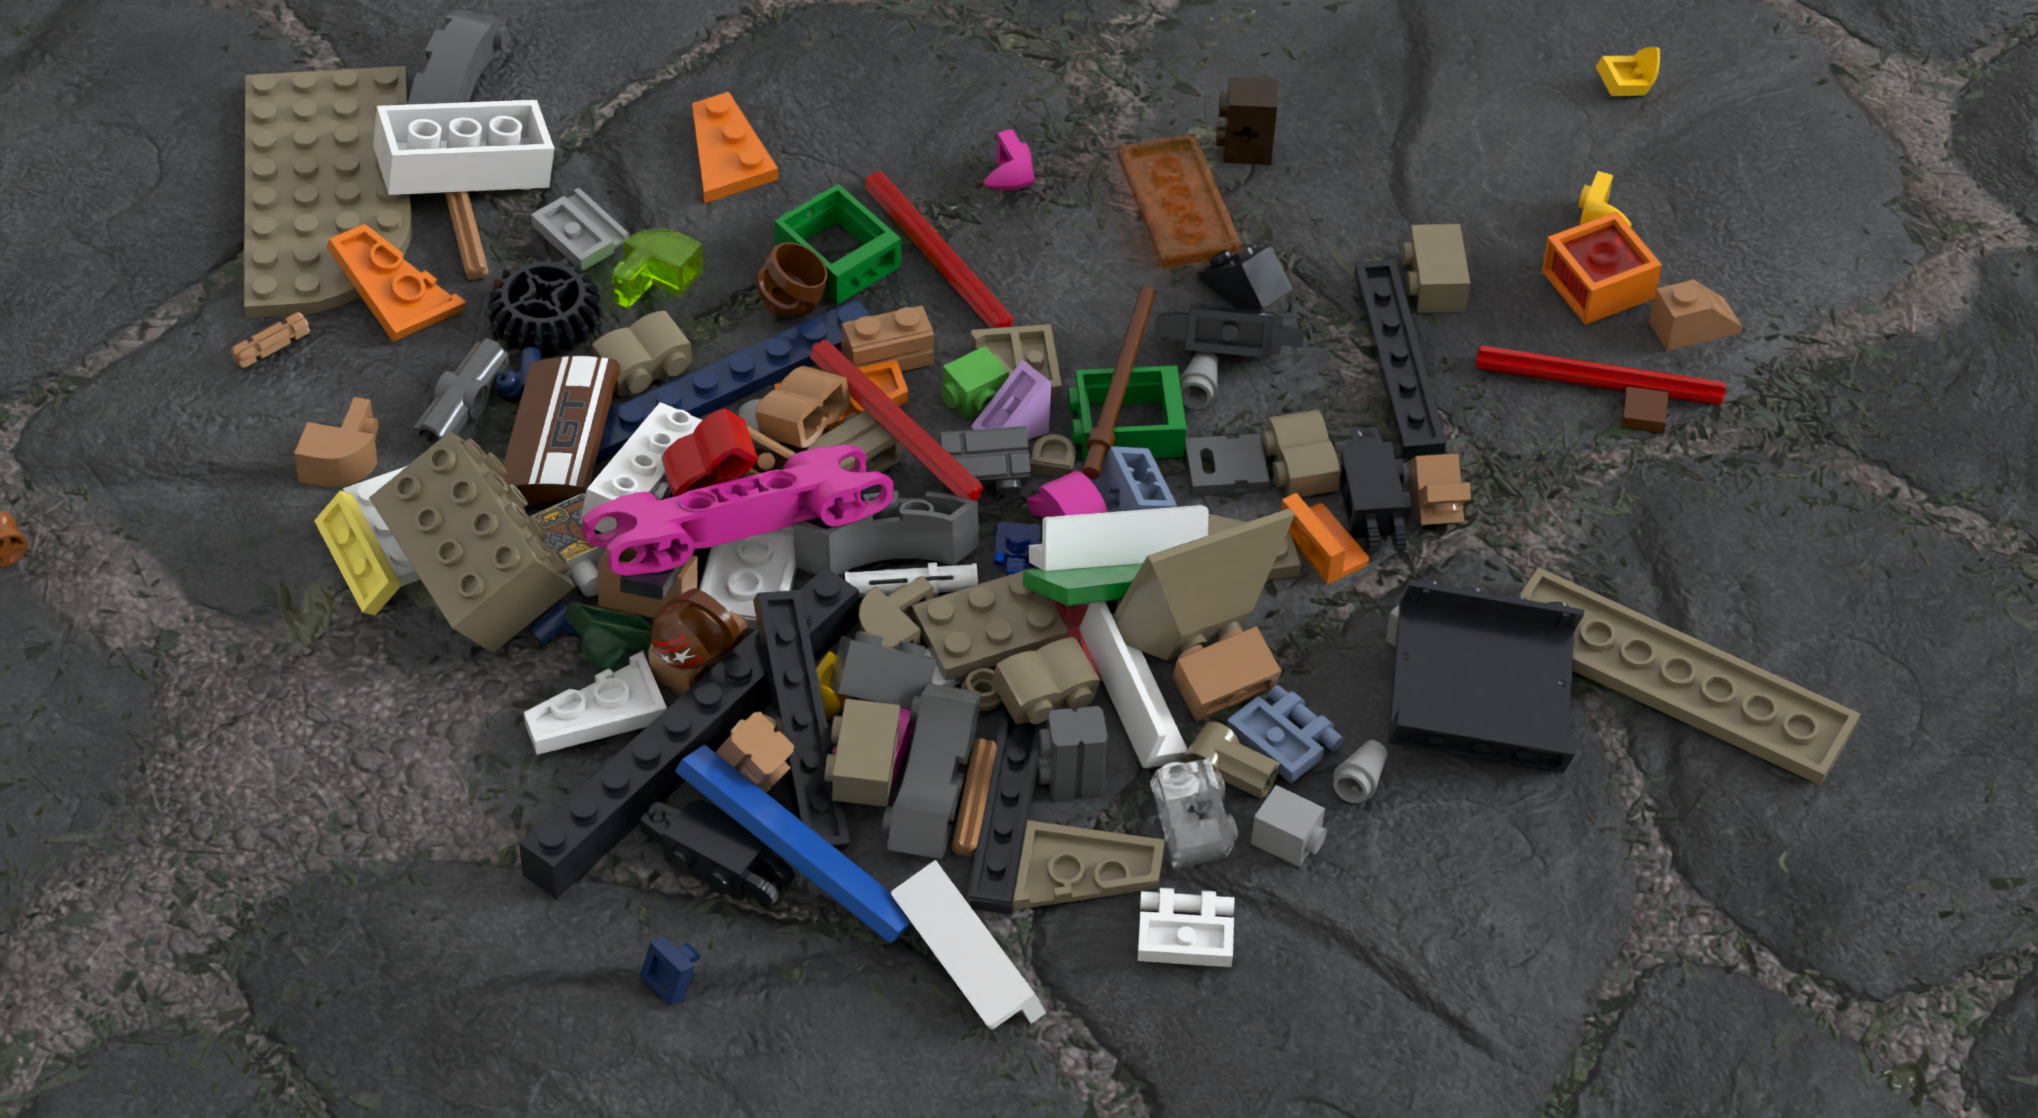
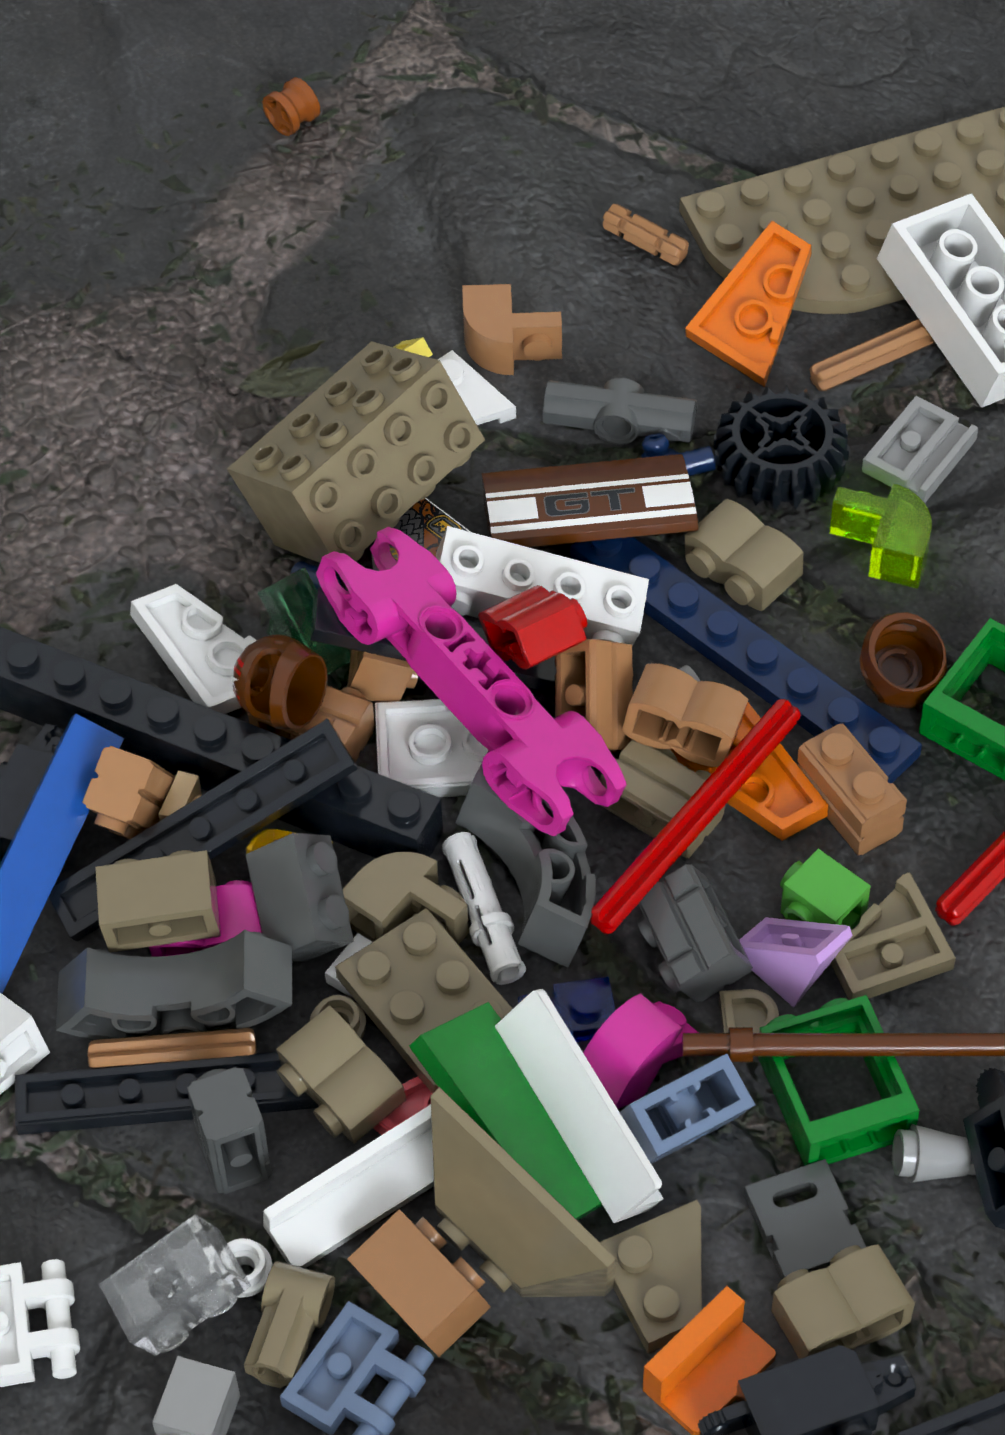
camera: 80 degrees right, 5 degrees up
dark tan wing [1013,820,1165,910] -> none

